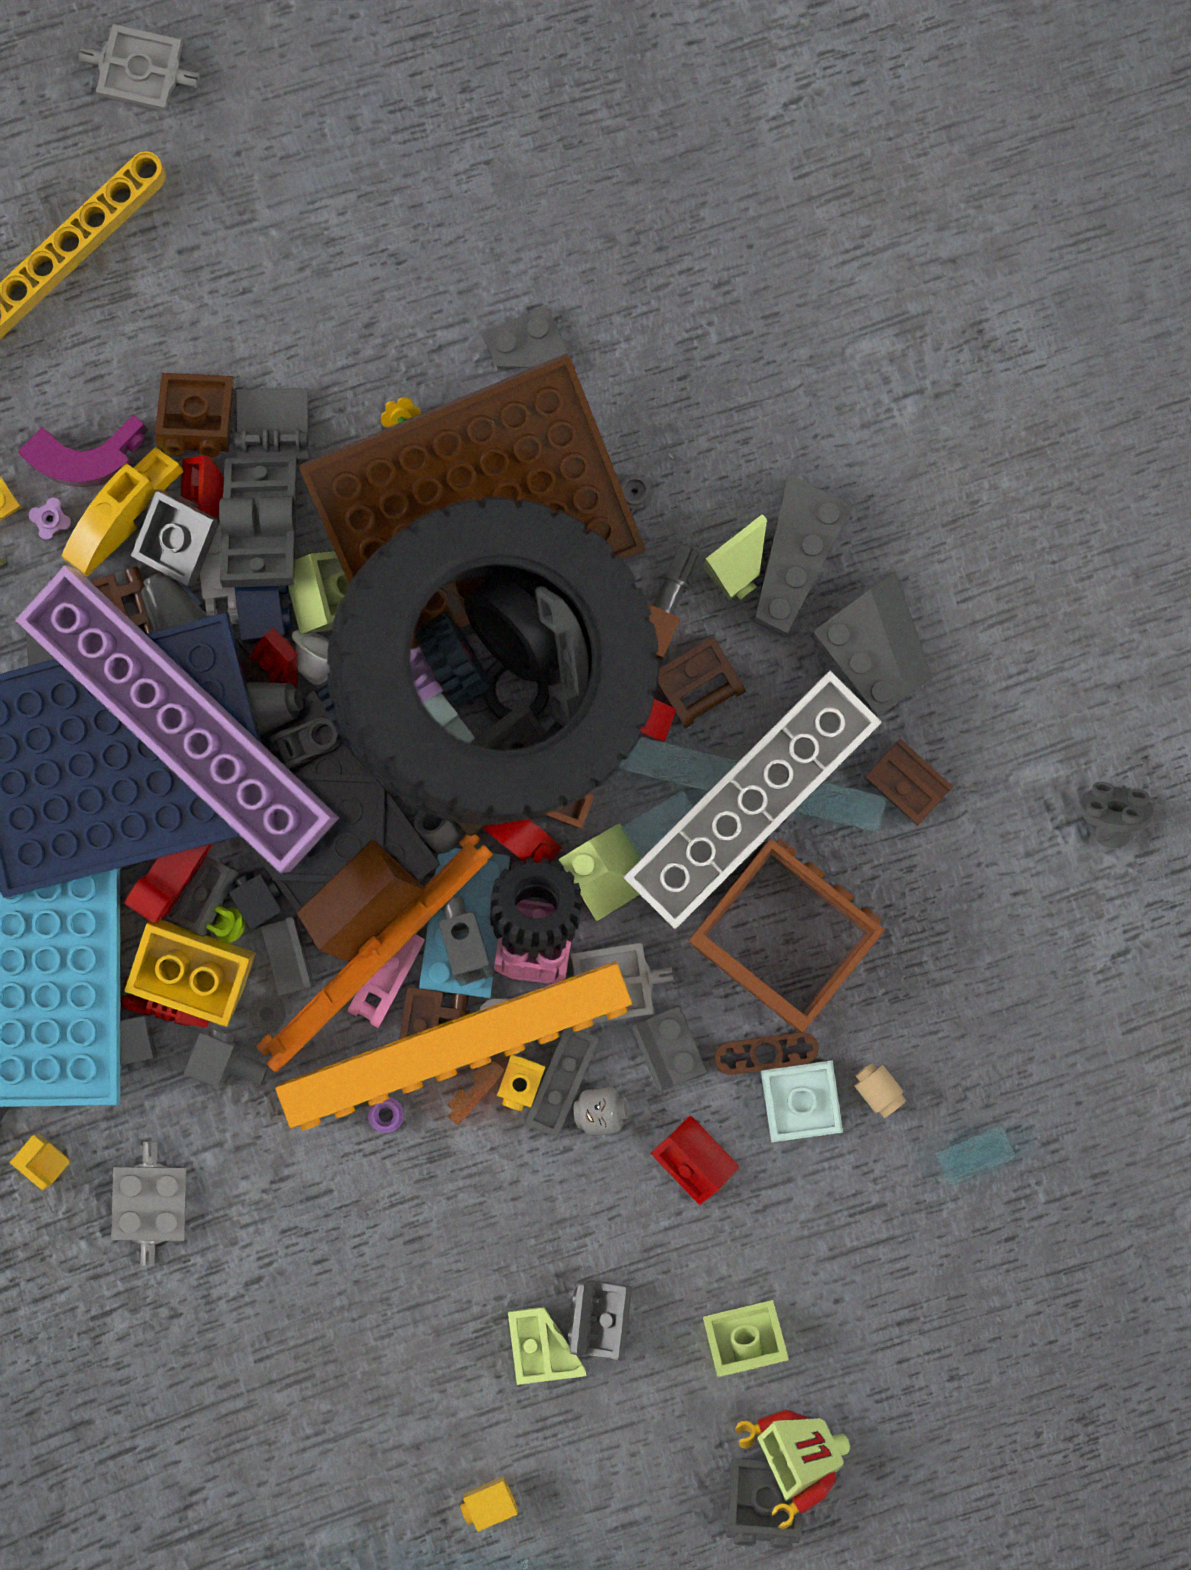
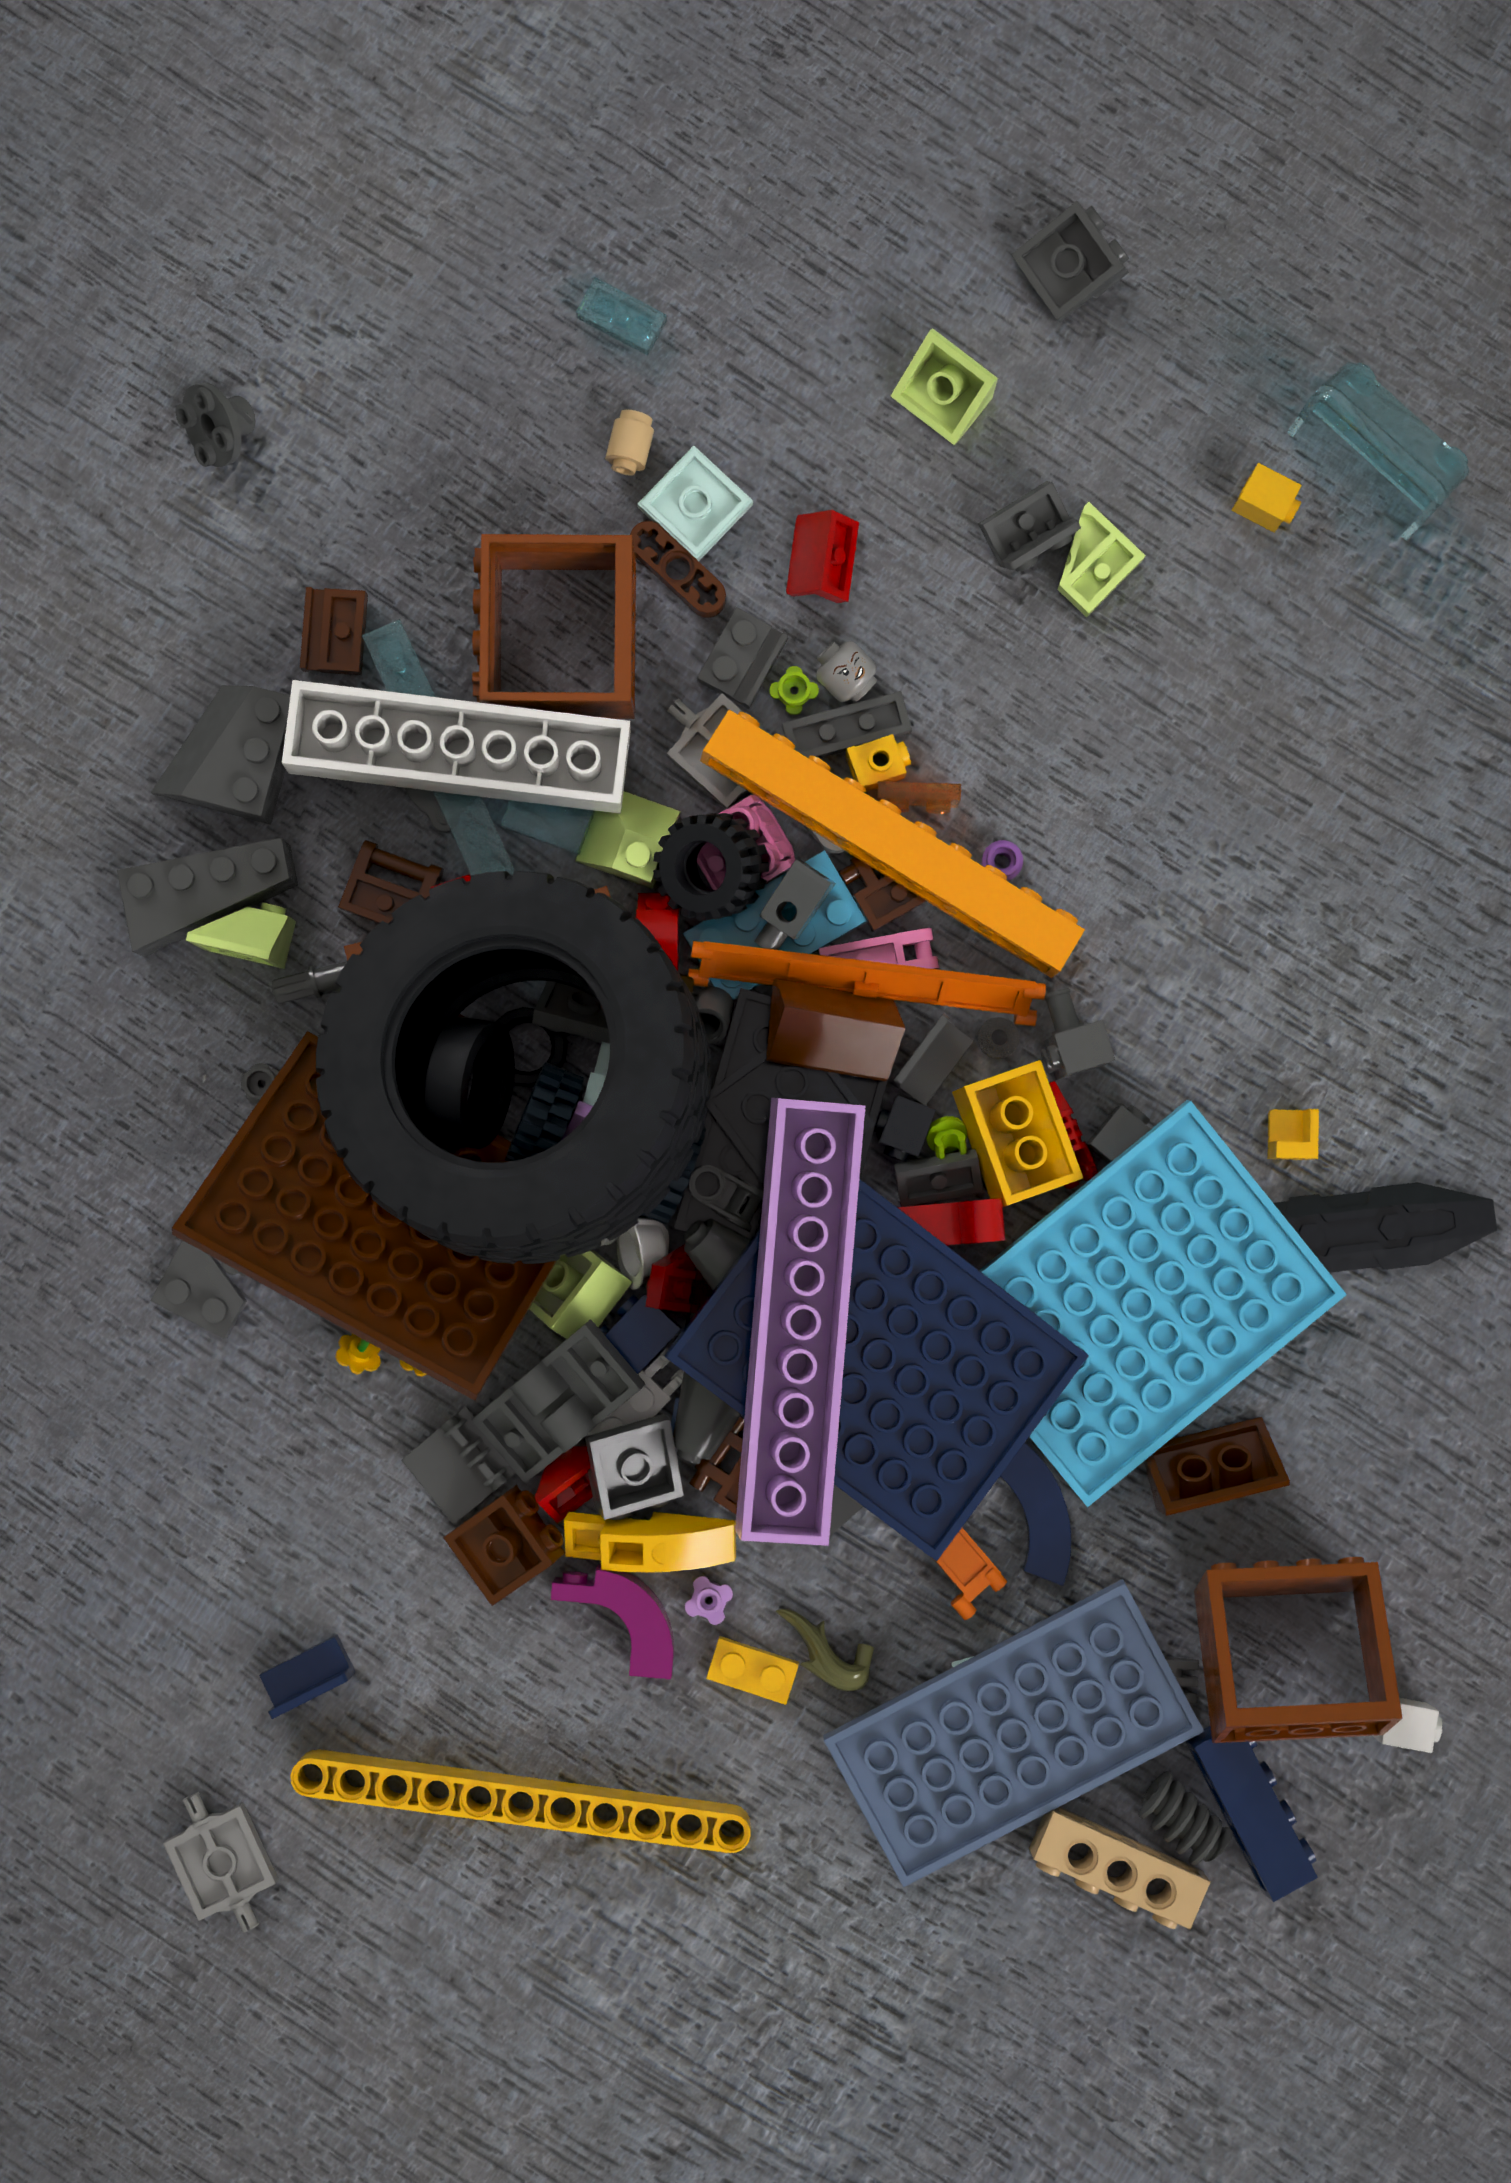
camera: 130 degrees left, 0 degrees up
light grey plate [111,1141,186,1266] -> none
dark grey slope [536,586,589,727] -> none
yellowish green torso [735,1410,850,1529] -> none
none -> dark blue panel [259,1634,356,1719]
none -> lime plate [770,666,819,715]

